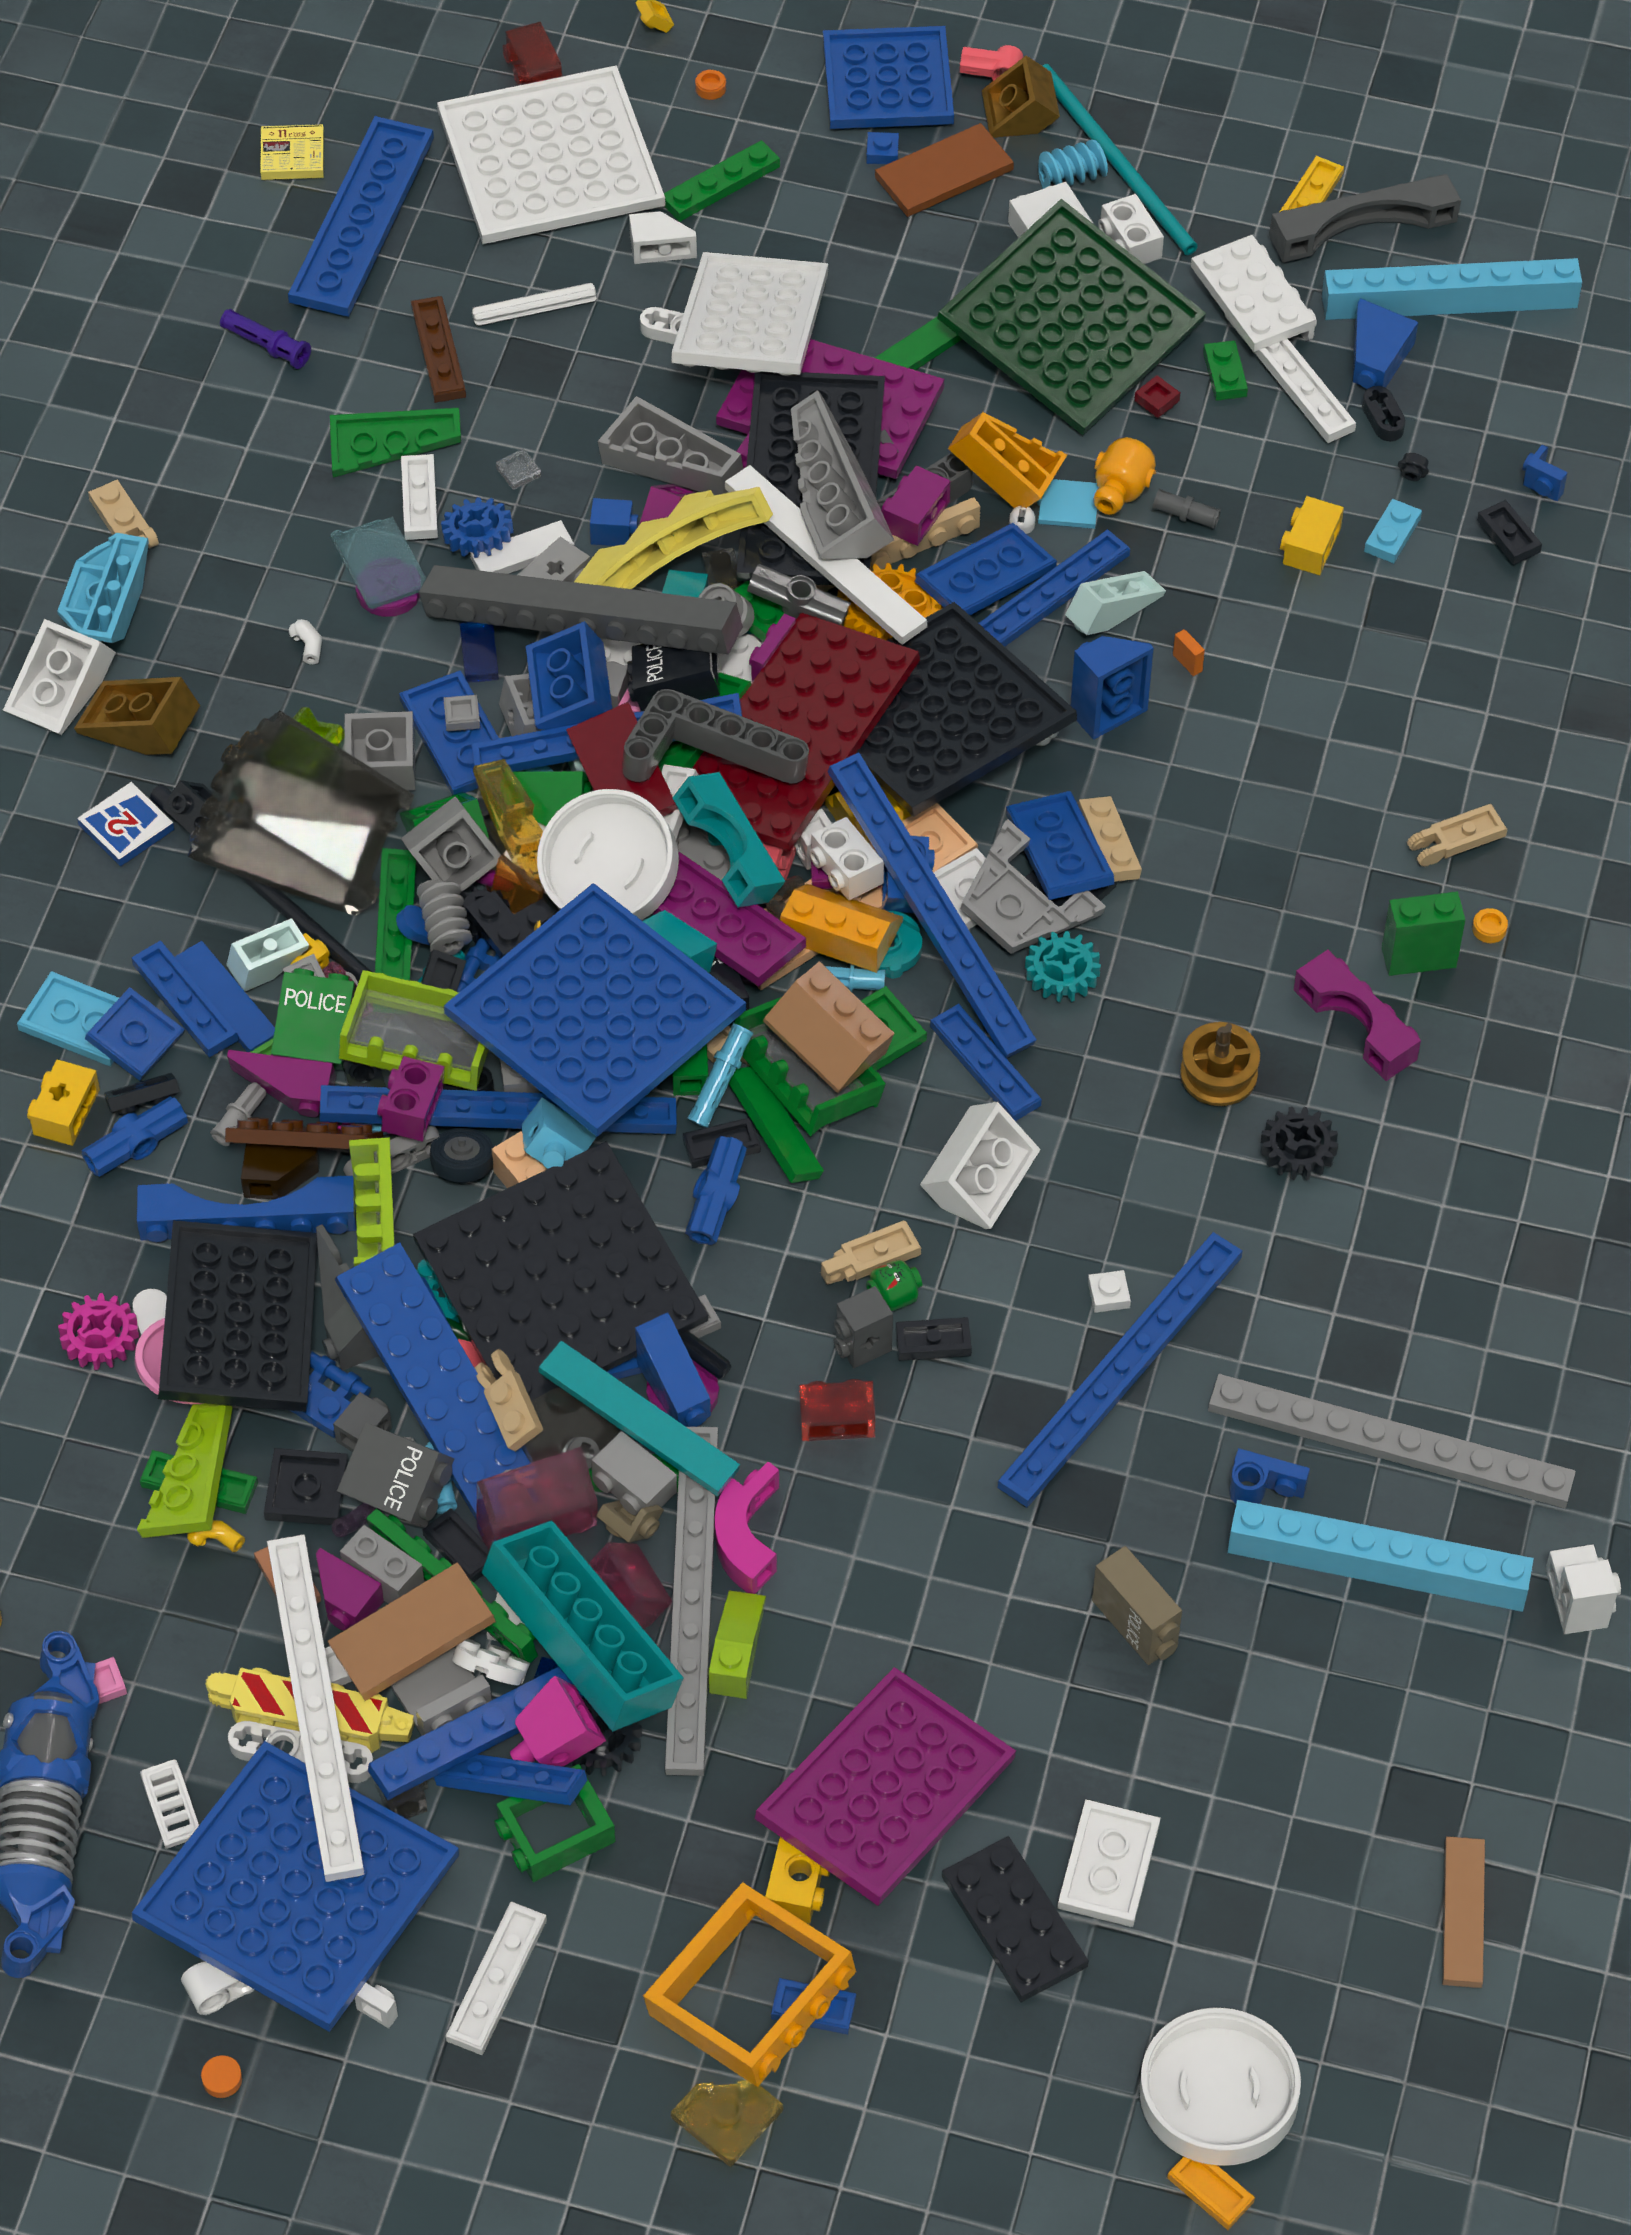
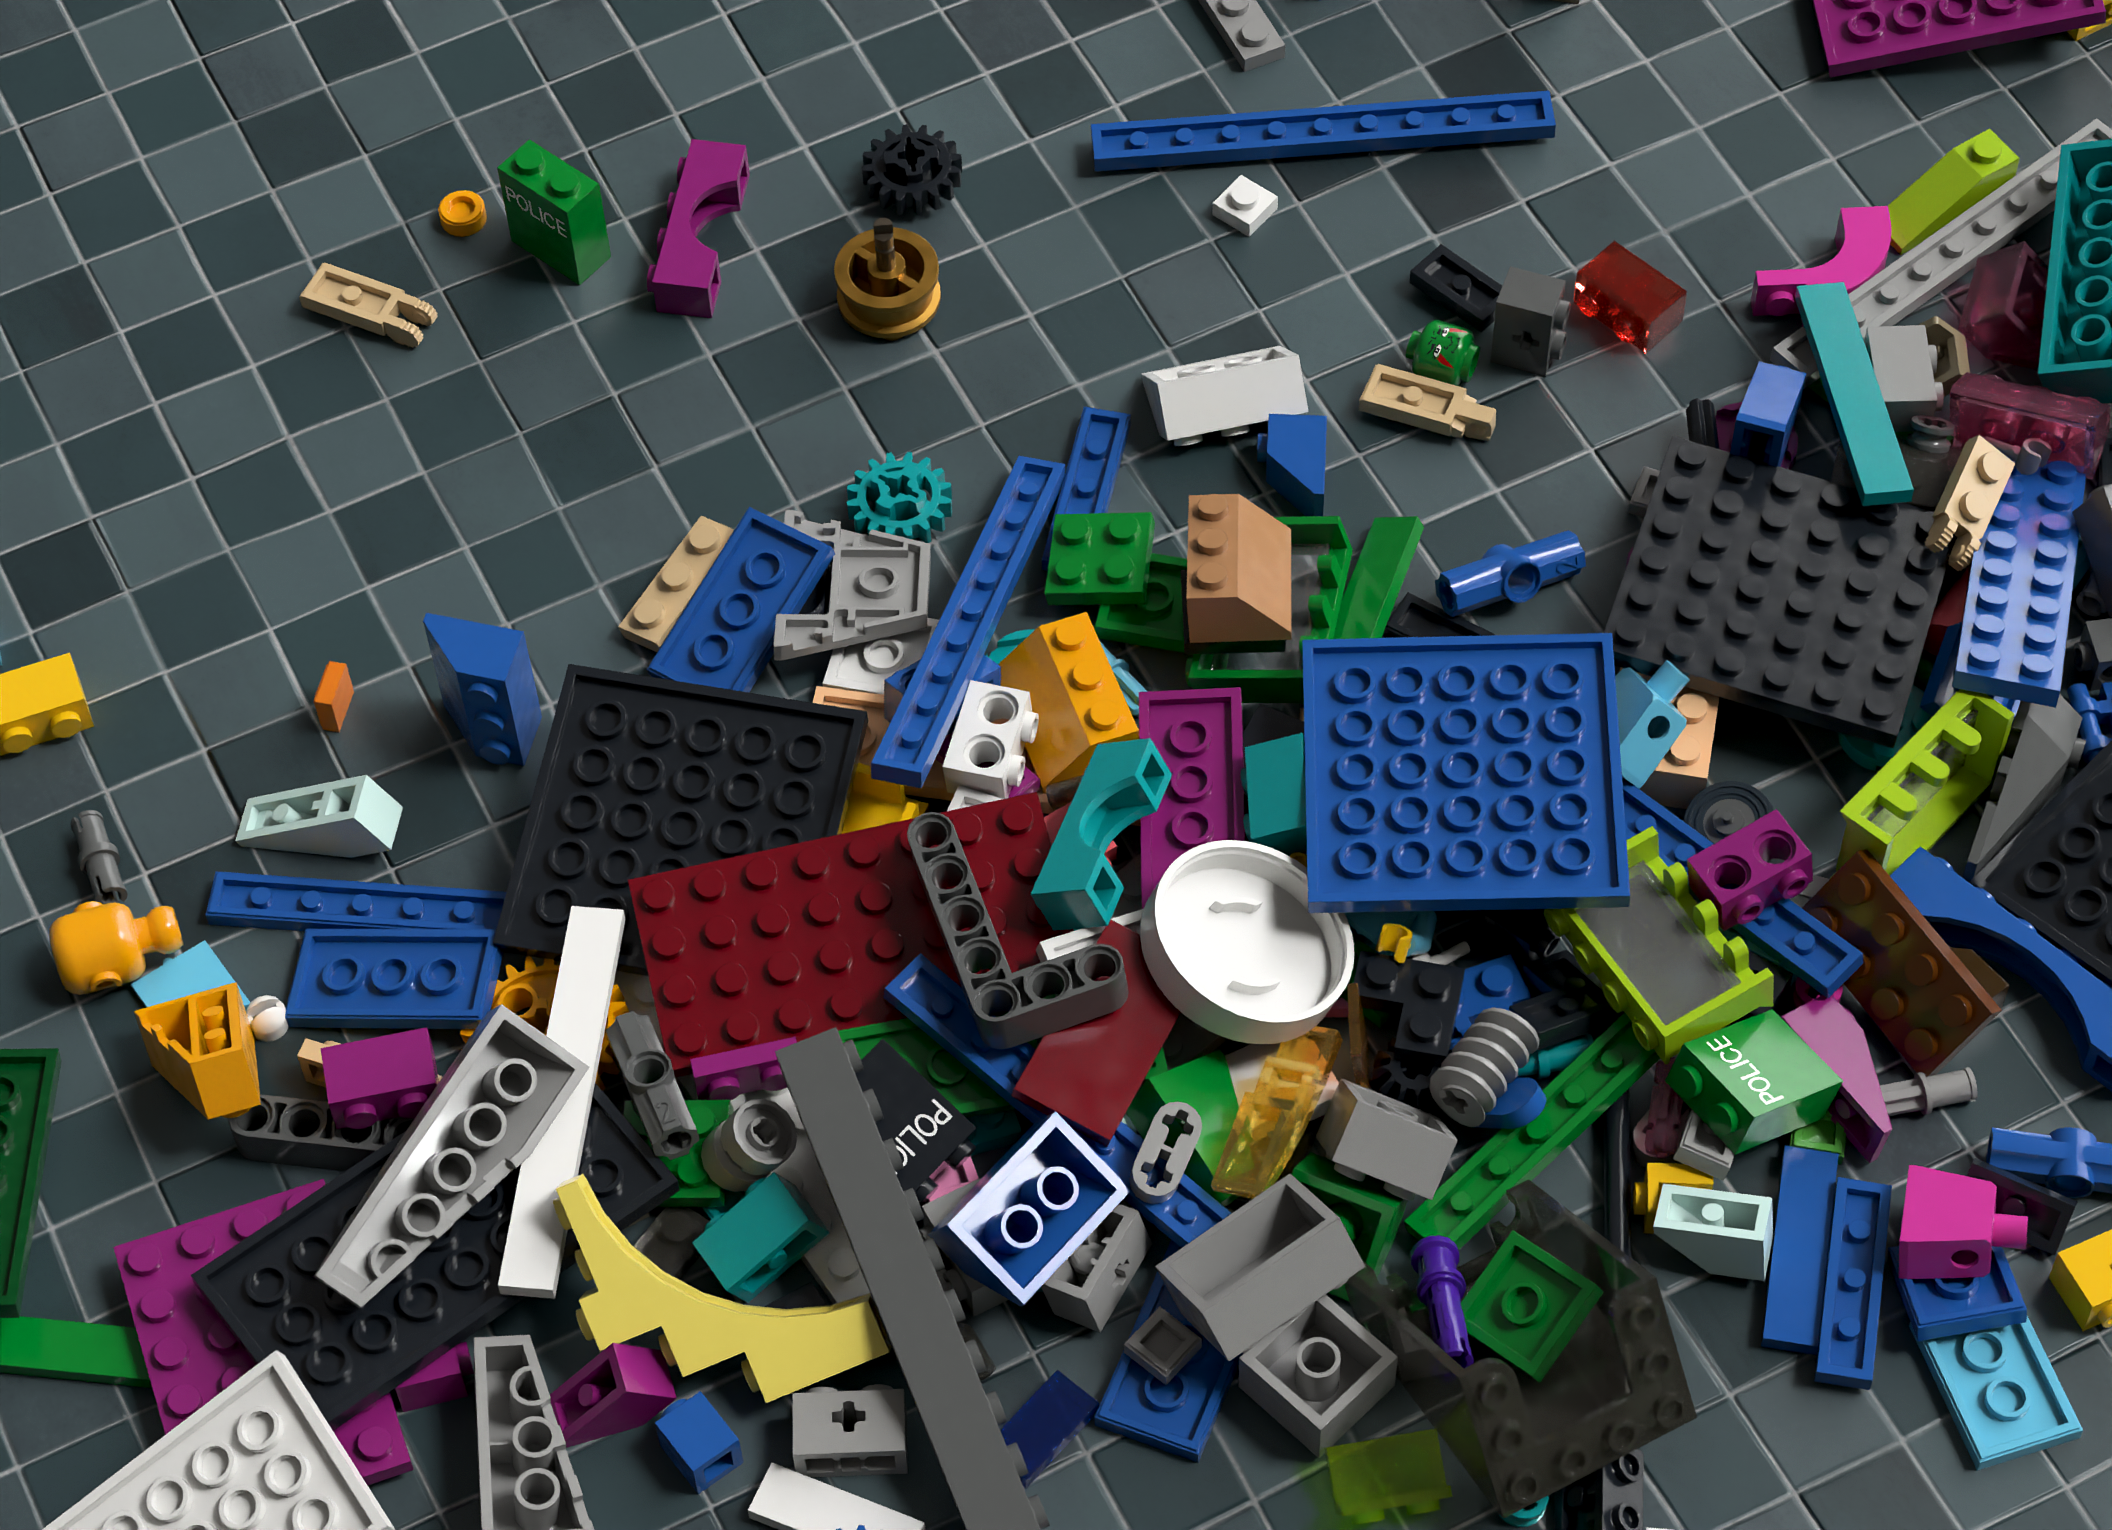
camera: 130 degrees left, 0 degrees up
none -> green plate [1045,512,1155,605]
none -> light grey beam [1129,1101,1202,1204]
none -> light grey piece [1155,1174,1365,1361]
none -> blue slope [1257,414,1327,516]
none -> dark purple pin [1410,1235,1474,1378]
none -> green plate [1461,1230,1604,1383]
none -> dark pink torso [1899,1165,2028,1279]

